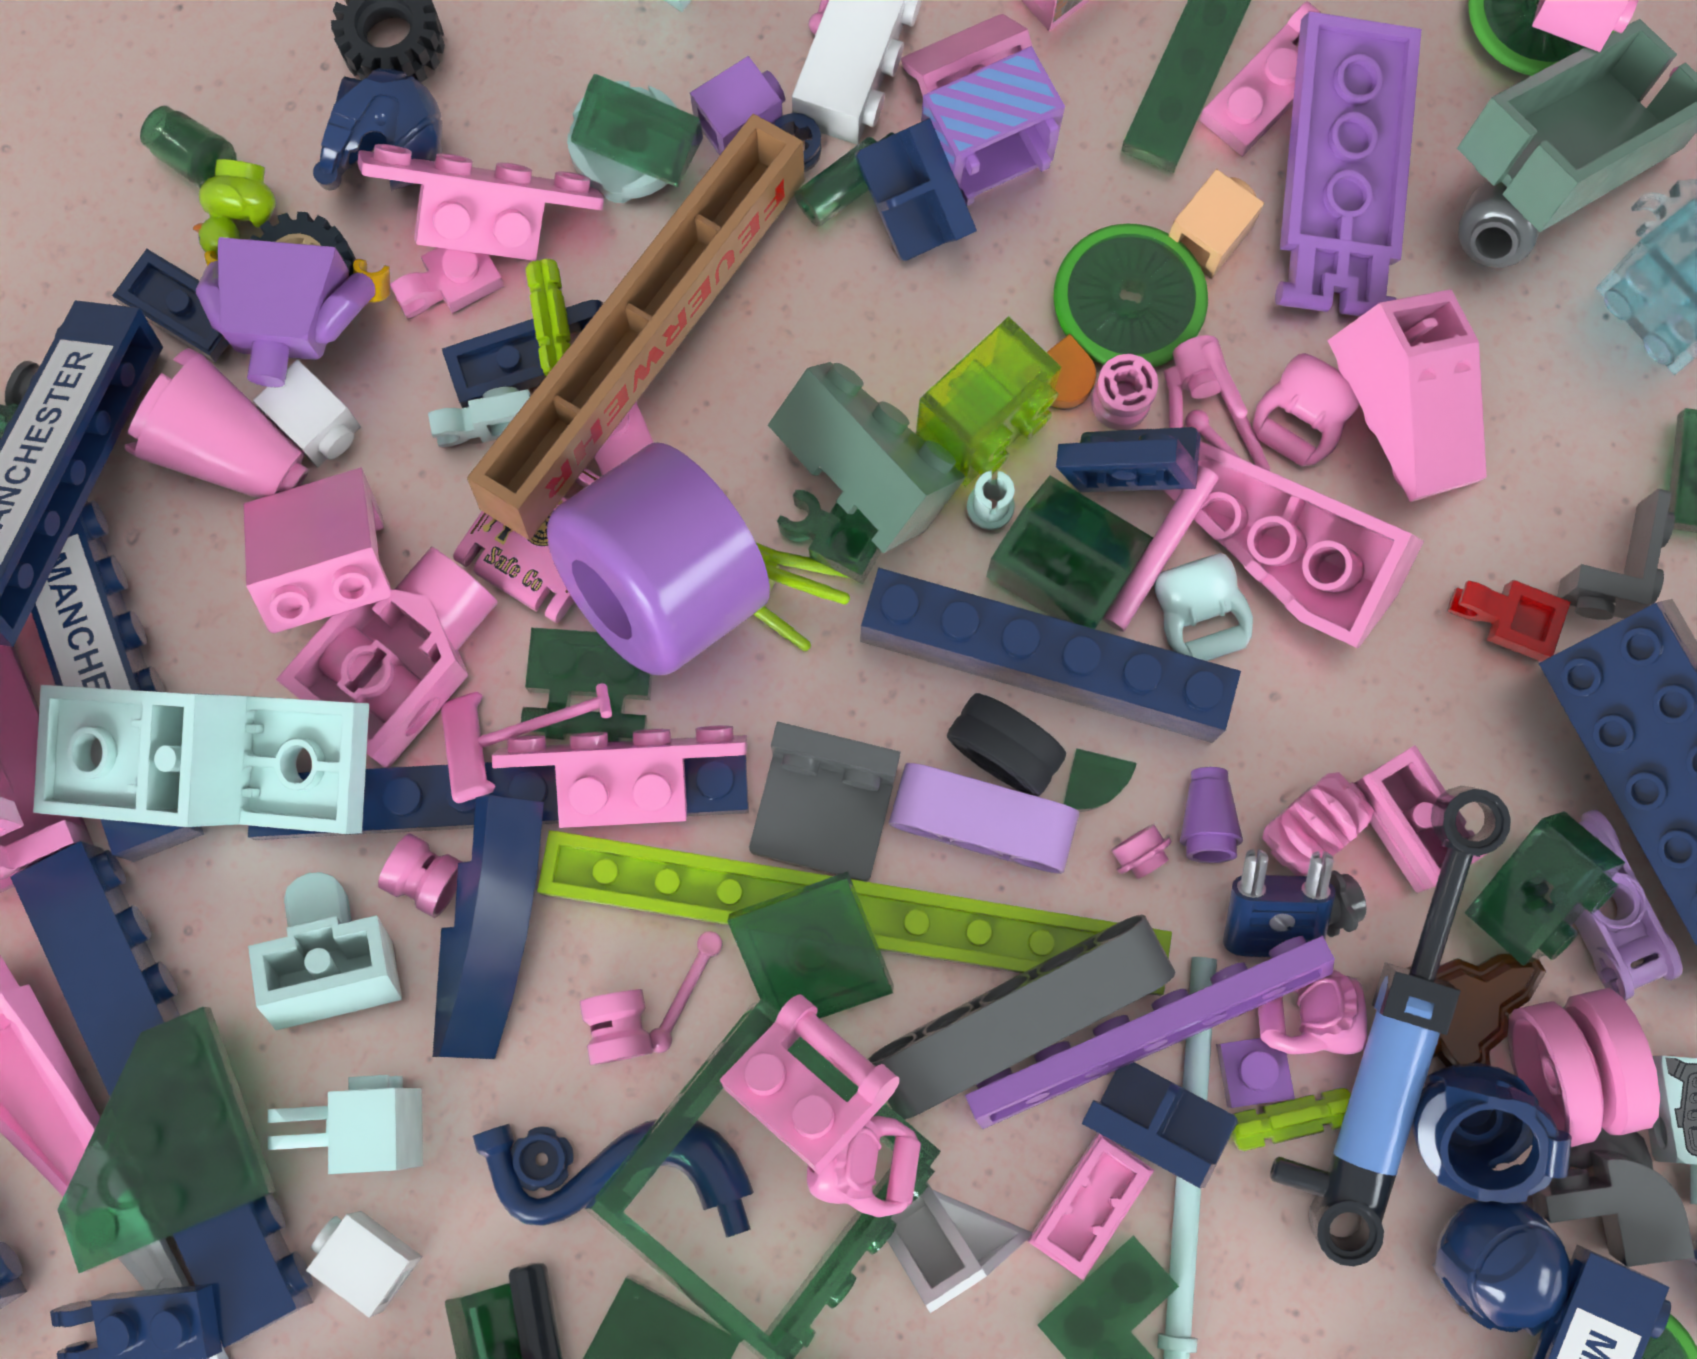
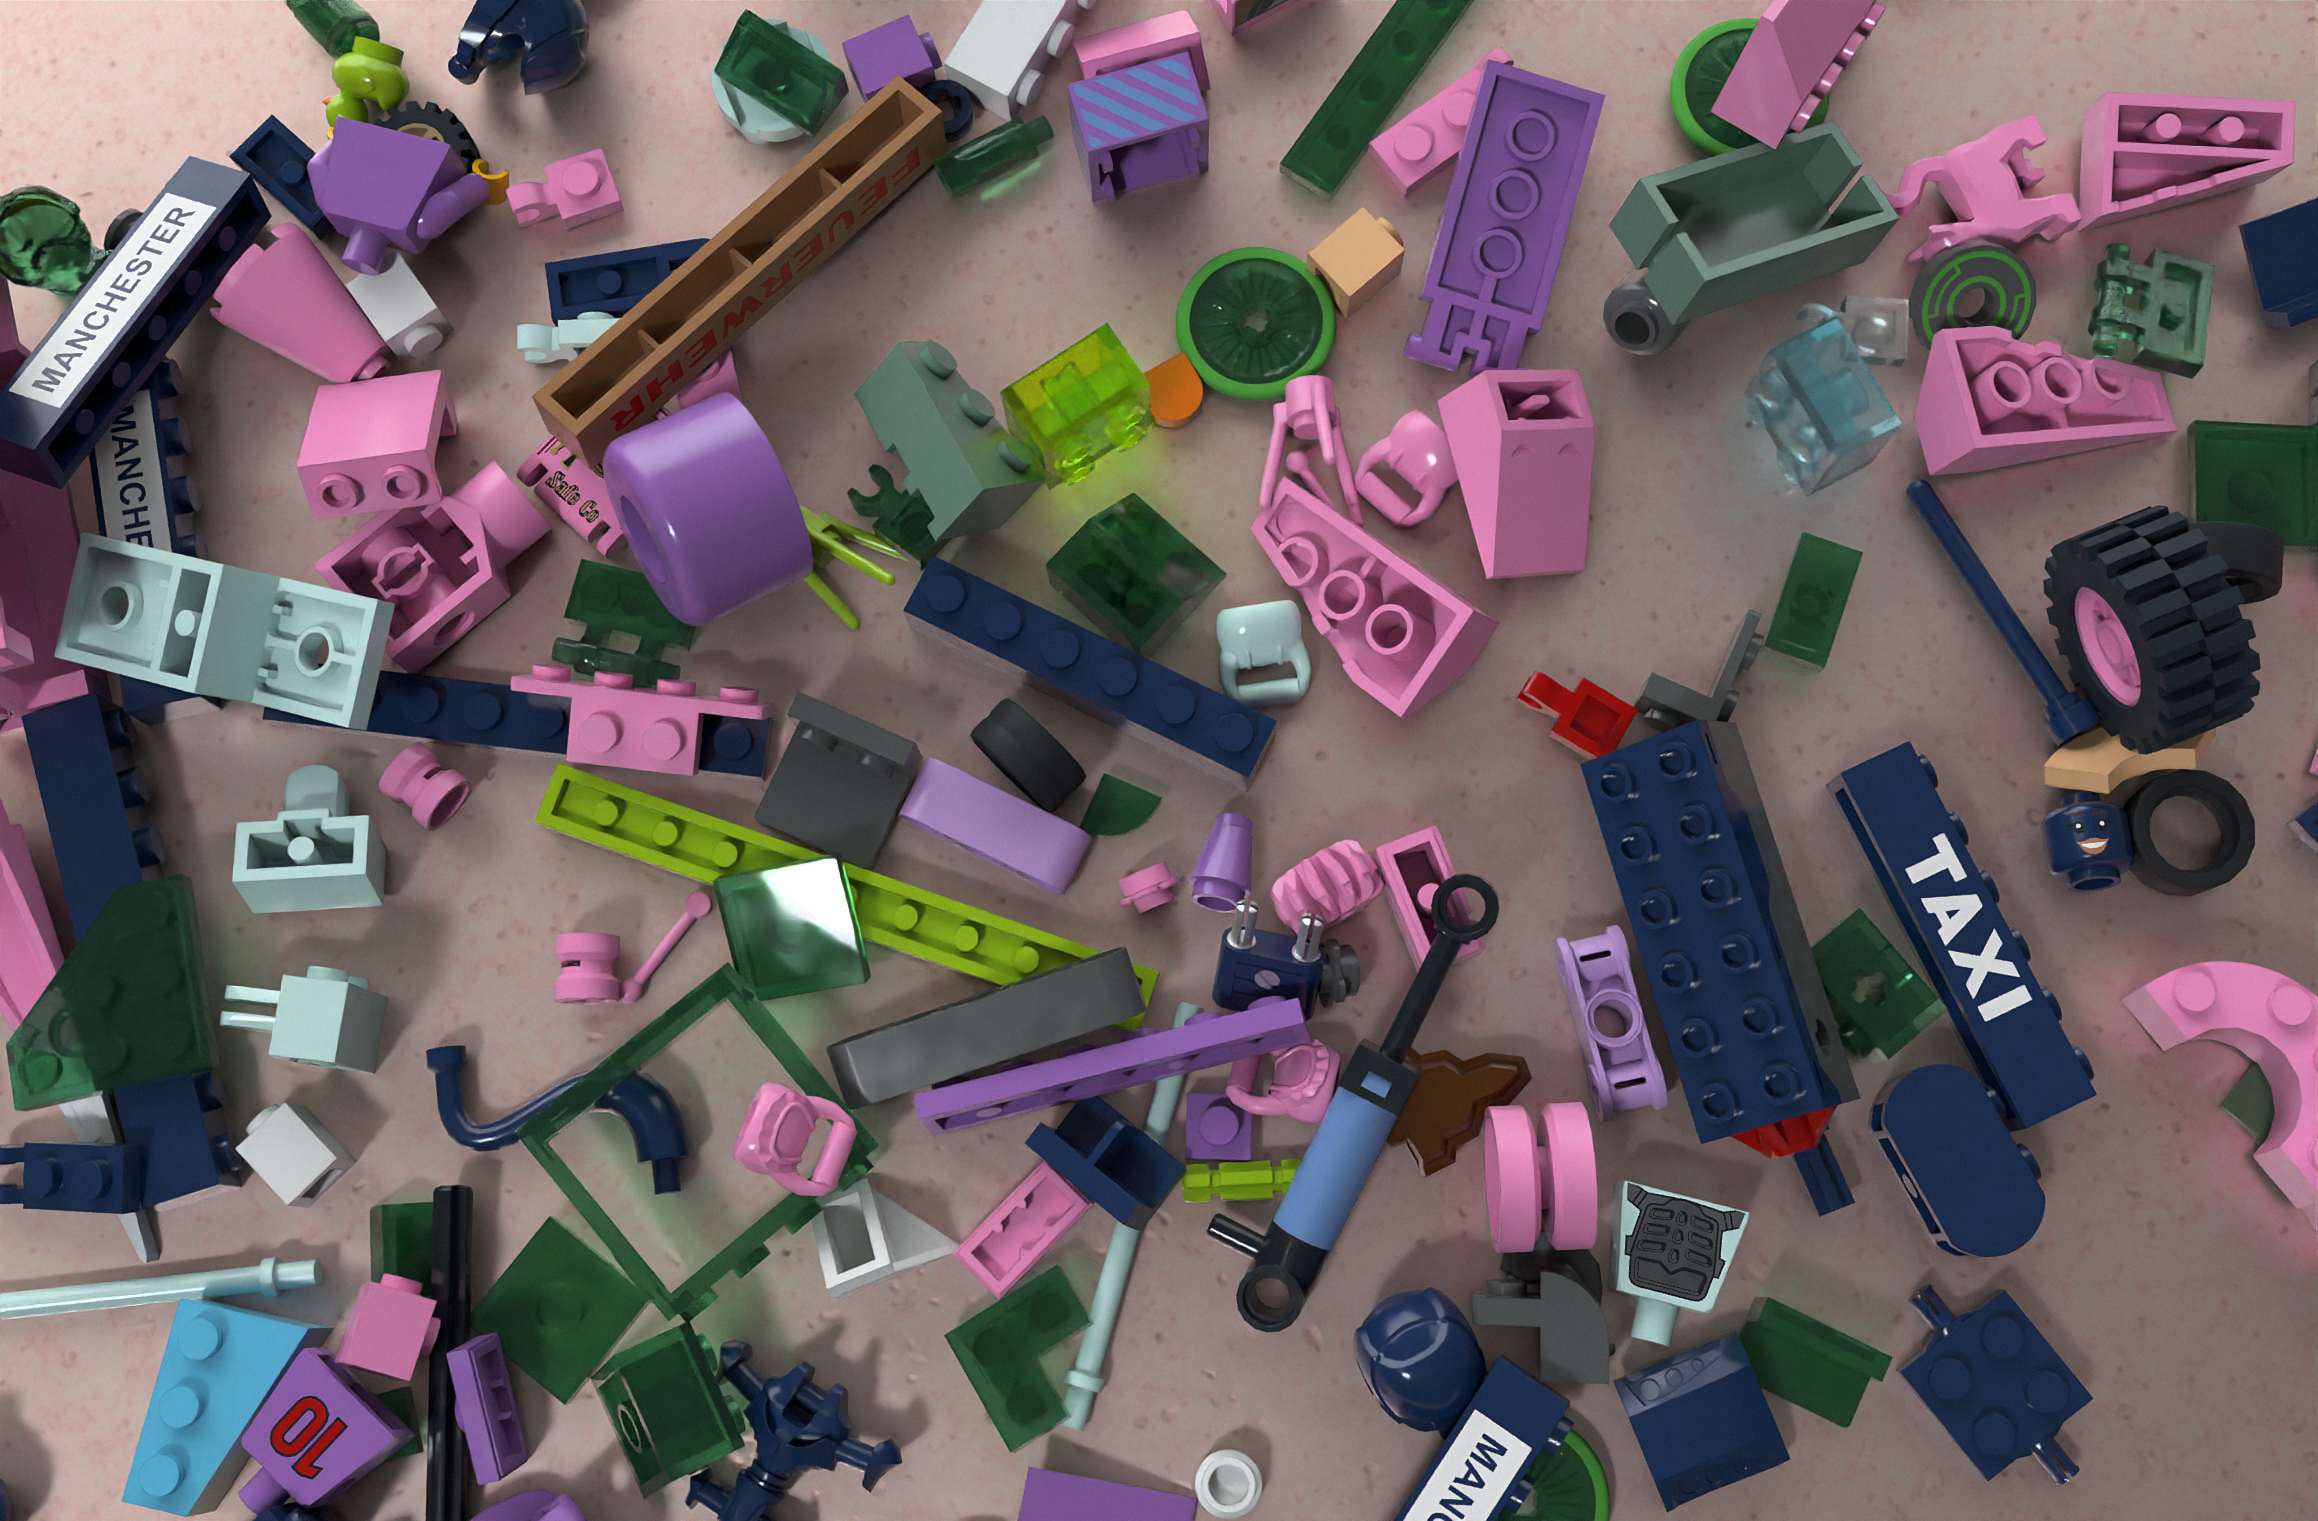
camera: 15 degrees right, 0 degrees up
bright pink bracket [358,144,604,261] -> none
dark blue slope [432,795,544,1059] -> none
bright pink piece [441,683,612,803] -> none
dark blue plate [511,1127,574,1191] -> none
lime axle [525,259,571,376] -> none
bright pink plate [720,994,900,1174] -> none
dark blue panel [855,118,977,261] -> none
light aqua pin [966,471,1015,530] -> none
dark blue bracket [1056,427,1201,493] -> none
bright pink wheel [1091,354,1159,430] -> none
bright pink bar [1103,466,1219,632] -> none
dark blue helmet [1412,1063,1572,1203] -> none
clear green brick [1465,811,1626,966] -> none

